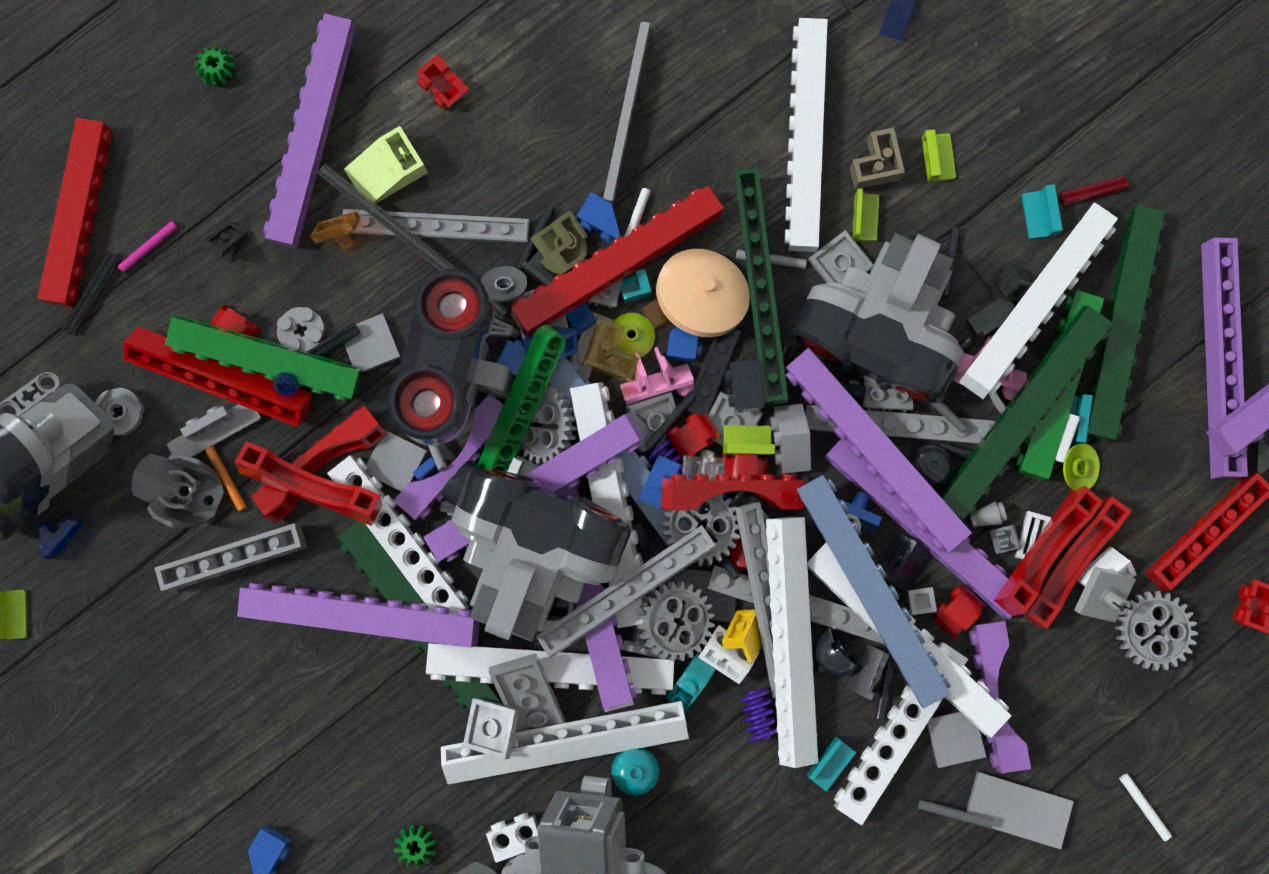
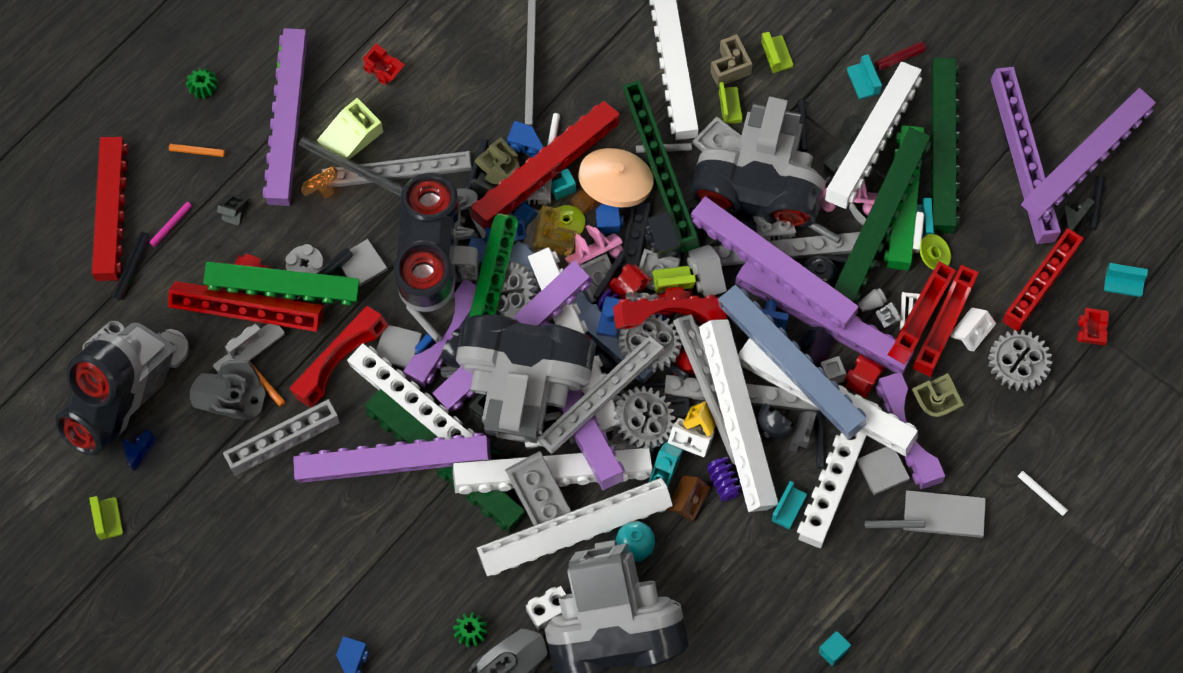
camera: 15 degrees left, 15 degrees down
red arch [235,441,382,526] -> none
clear blue tile [273,372,299,397] -> none
tile [463,698,520,759] -> none
light grey tile [1074,567,1136,622] -> none
none -> orange piece [169,144,225,157]
none -> reddish brown panel [667,476,710,521]
none -> olive brick [912,373,965,417]

